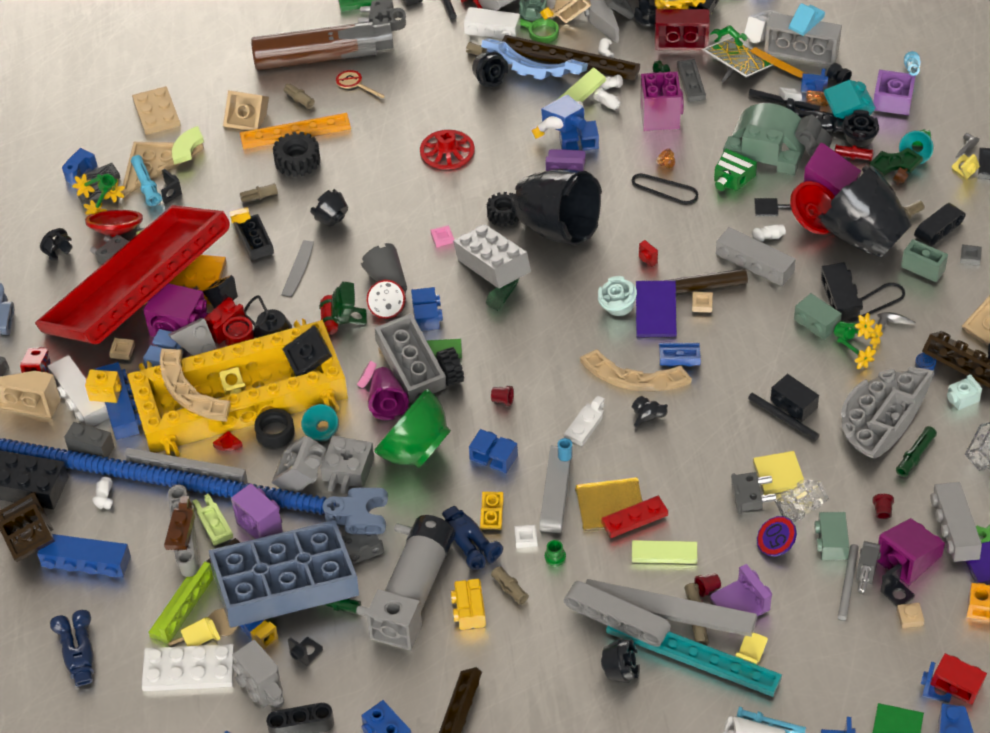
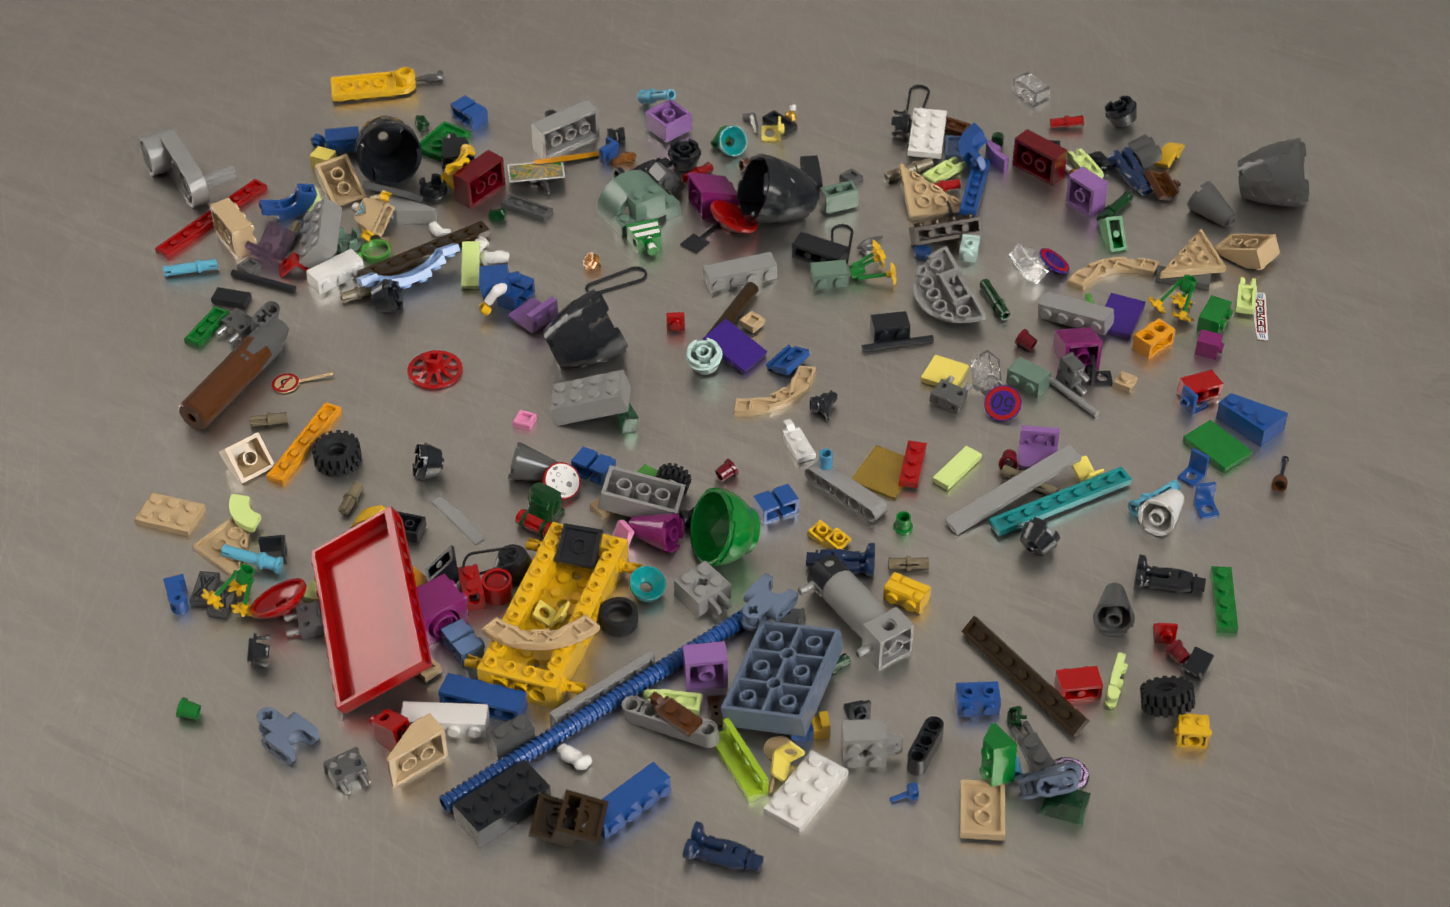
camera: 55 degrees left, 5 degrees down
yellow head [85,370,122,403] -> none
light grey wing [168,318,217,356] -> none
red tile [213,431,242,451] -> none
light grey hinge [271,436,326,493] -> none
black tyre [487,192,518,227] -> none
white tile [514,525,538,548] -> none
light grey beam [564,581,671,647] -> none
magenta brick [640,72,684,131] -> none
green arm [710,25,748,47] -> none
white slope [744,9,785,43] -> none
black bar [749,89,821,111] -> none
white arm [752,224,786,242] -> none
white tile [778,88,802,101] -> none
medium azure slope [789,3,825,36] -> none
teal slope [823,80,876,119] -> none
dark green tile [869,148,923,176] -> none

